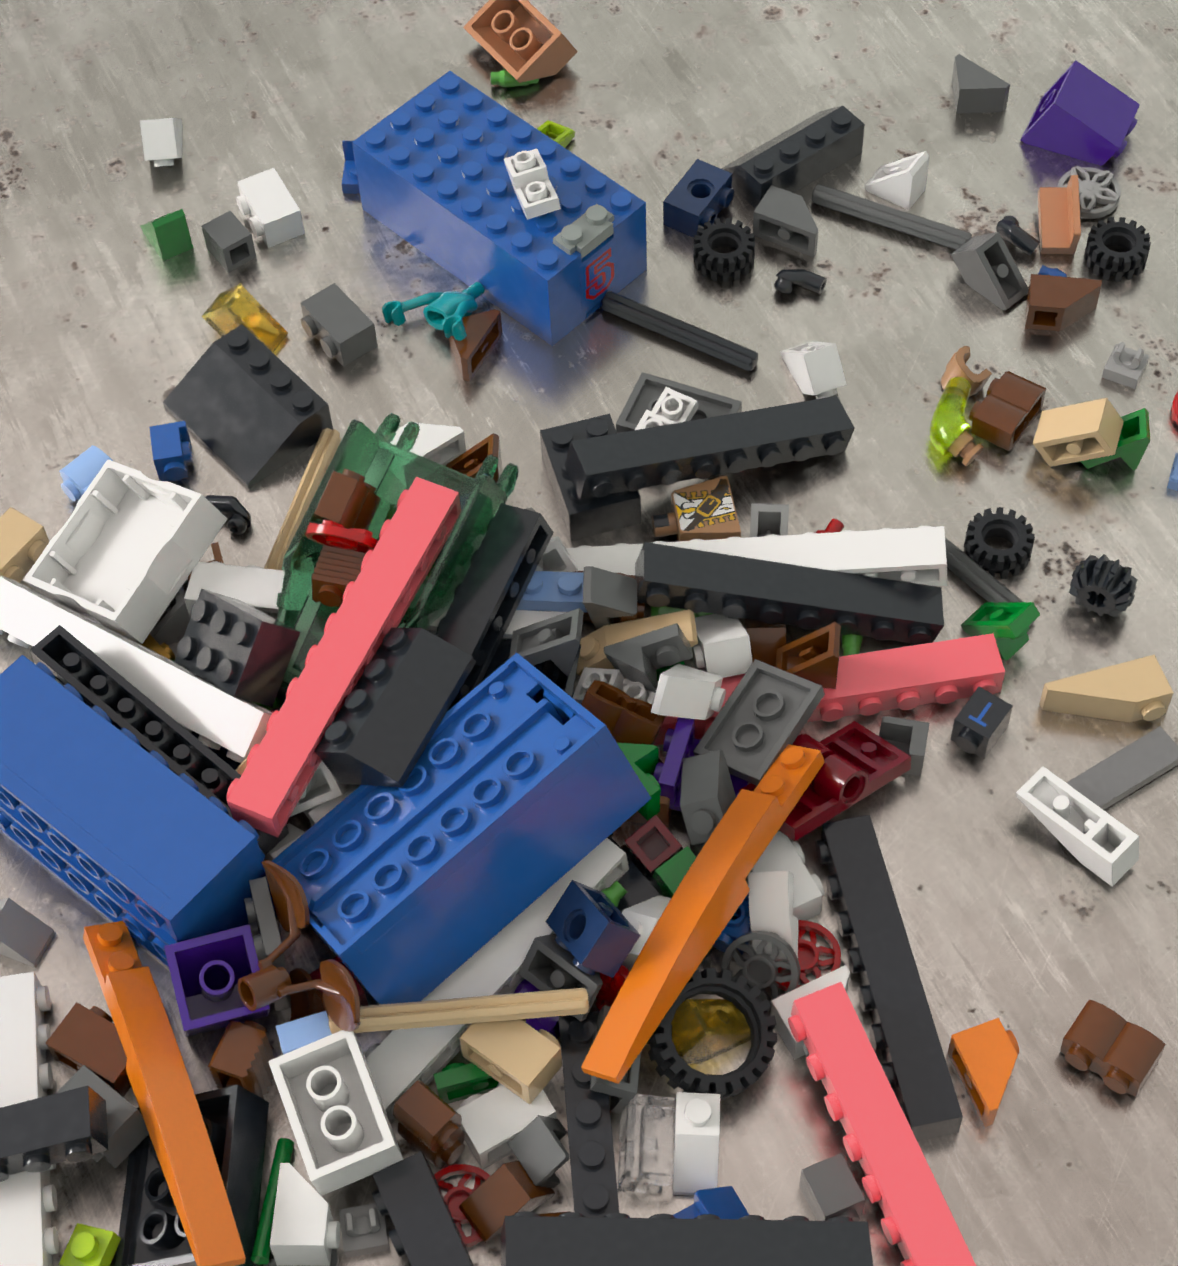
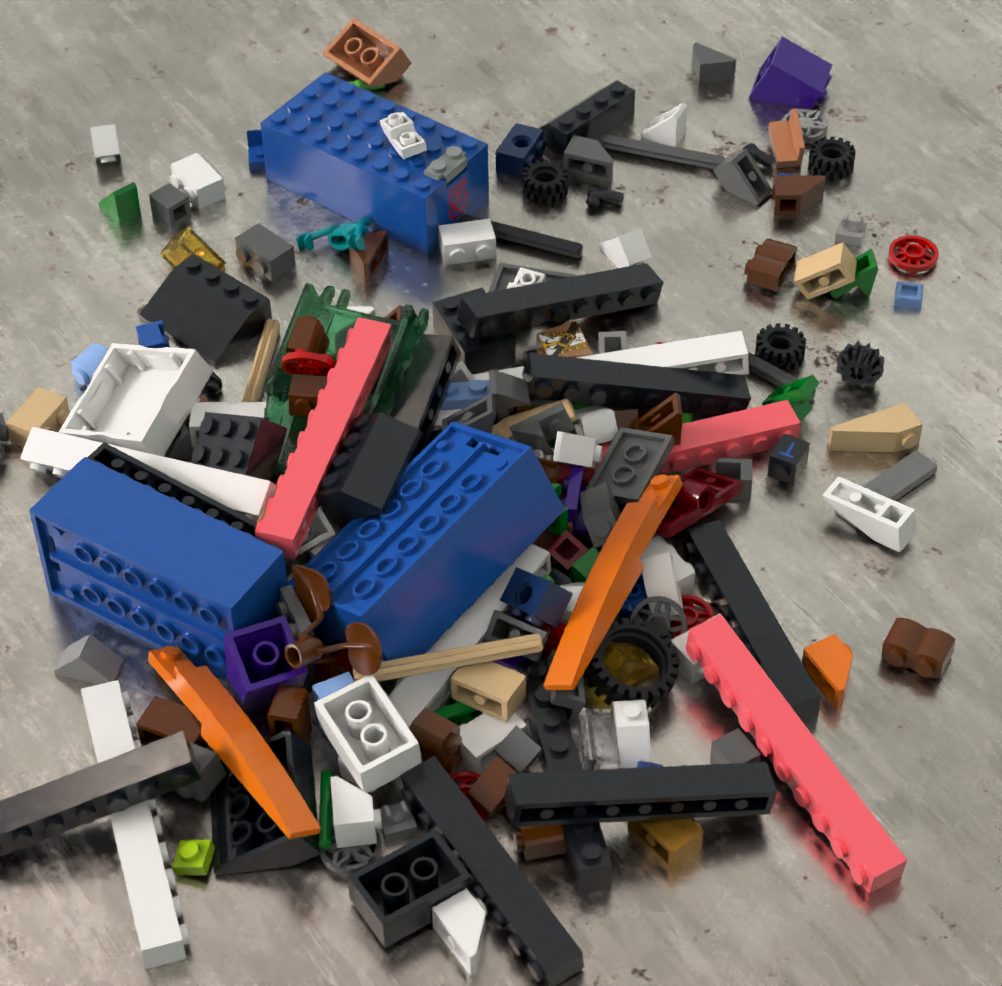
camera: 10 degrees left, 10 degrees down
piece [929,346,992,467] -> none
none -> white brick [438,218,496,266]

